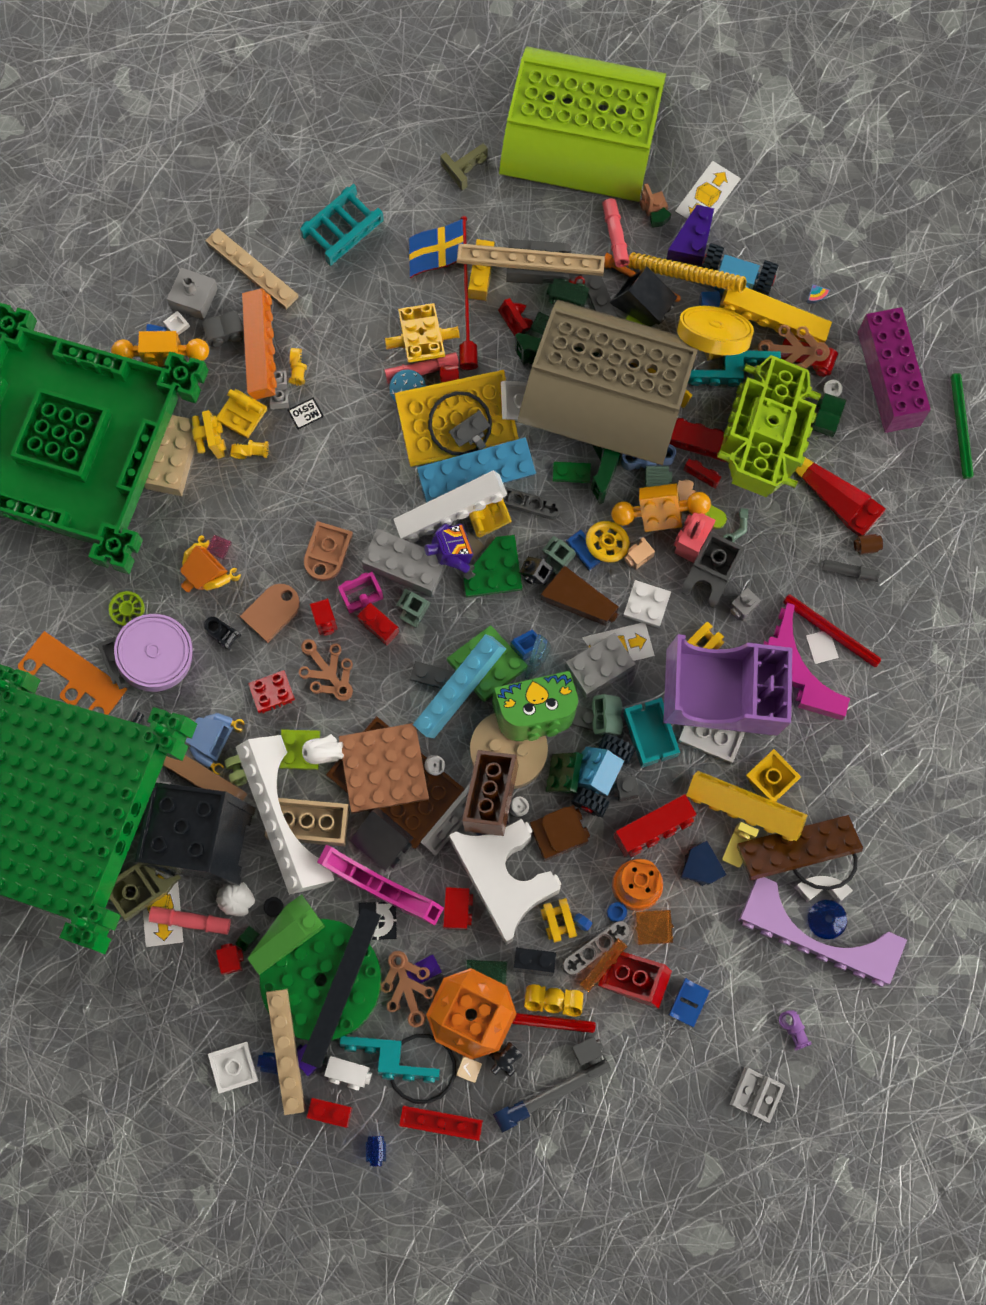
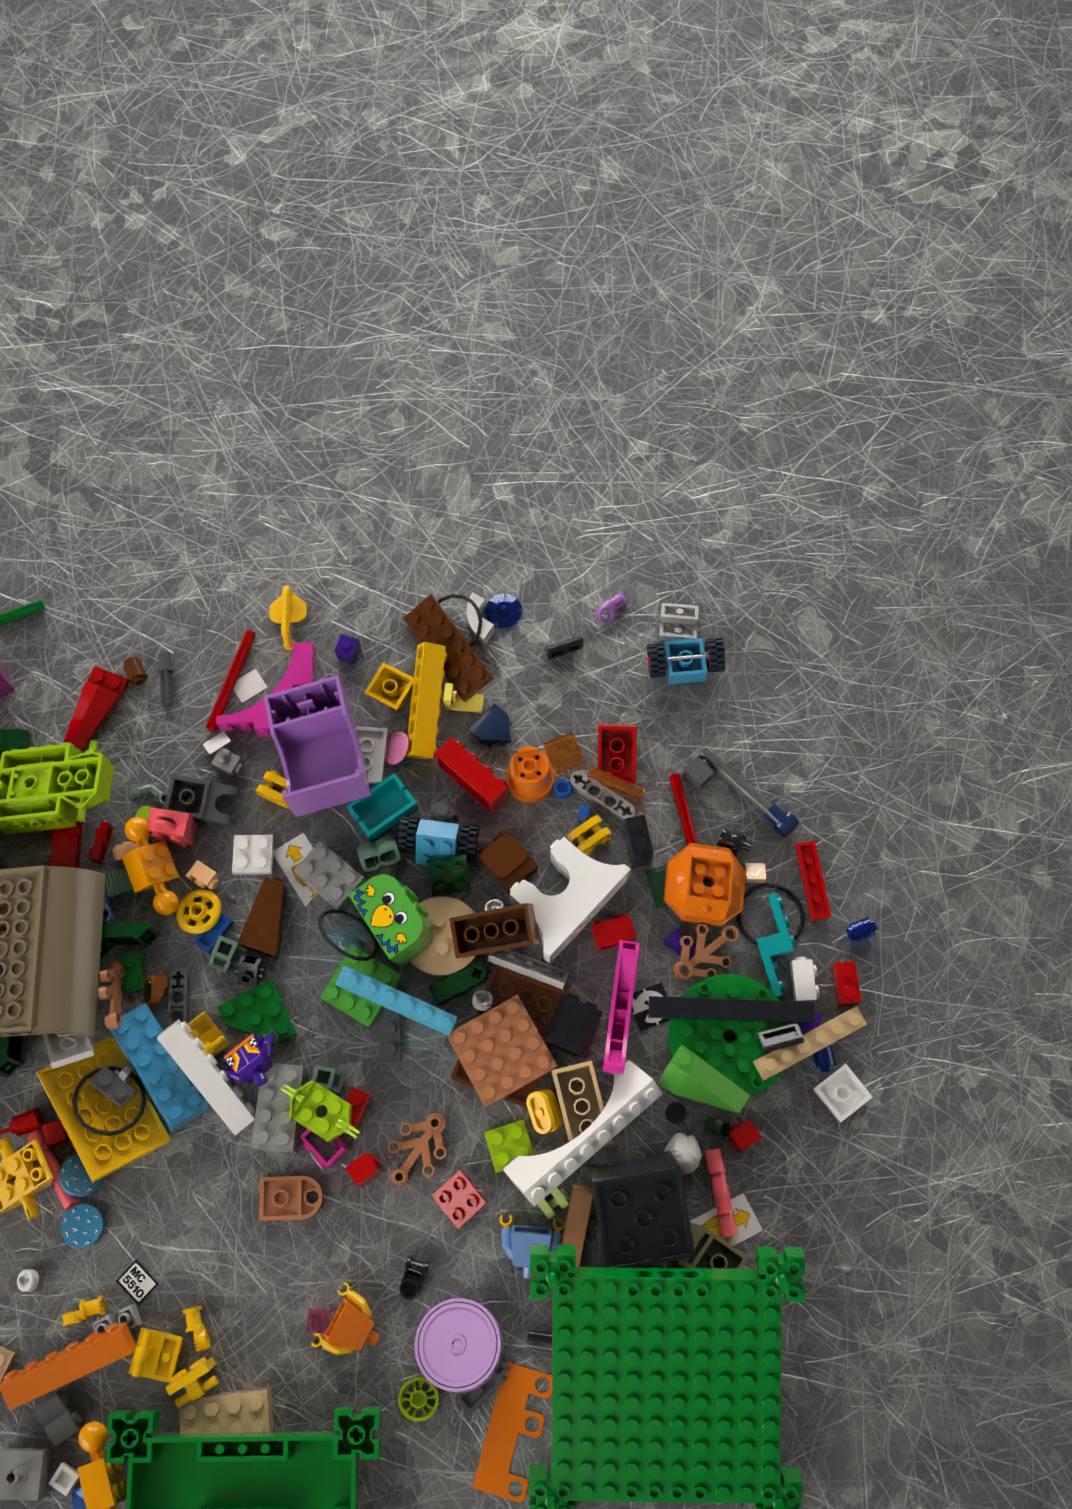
camera: 105 degrees left, 5 degrees down
nougat tile [240,584,300,643] -> none
white piece [302,734,344,764] -> none
blue slope [510,629,545,661] -> none
yellow piece [524,984,584,1017] -> none
blue piece [668,978,710,1027] -> none
lavender arch [738,877,907,987] -> none
none -> white tile [17,1269,39,1292]
none -> dark azure tile [61,1204,105,1248]
none -> nougat plant [98,961,125,1030]
none -> dark orange rock [143,975,169,1007]
none -> white sticker [203,731,231,755]
none -> yellow piece [269,585,307,650]
none -> lime plate [280,1080,361,1142]
none -> black piece [318,909,378,961]
none -> dark purple brick [334,634,361,664]
none -> bright pink piece [385,732,409,765]
none -> dark green piece [429,964,487,1006]
none -> yellow brick [526,1089,563,1134]
none -> black slope [544,636,584,660]
none -> brick [647,637,726,685]
none -> black tile [757,1023,804,1053]

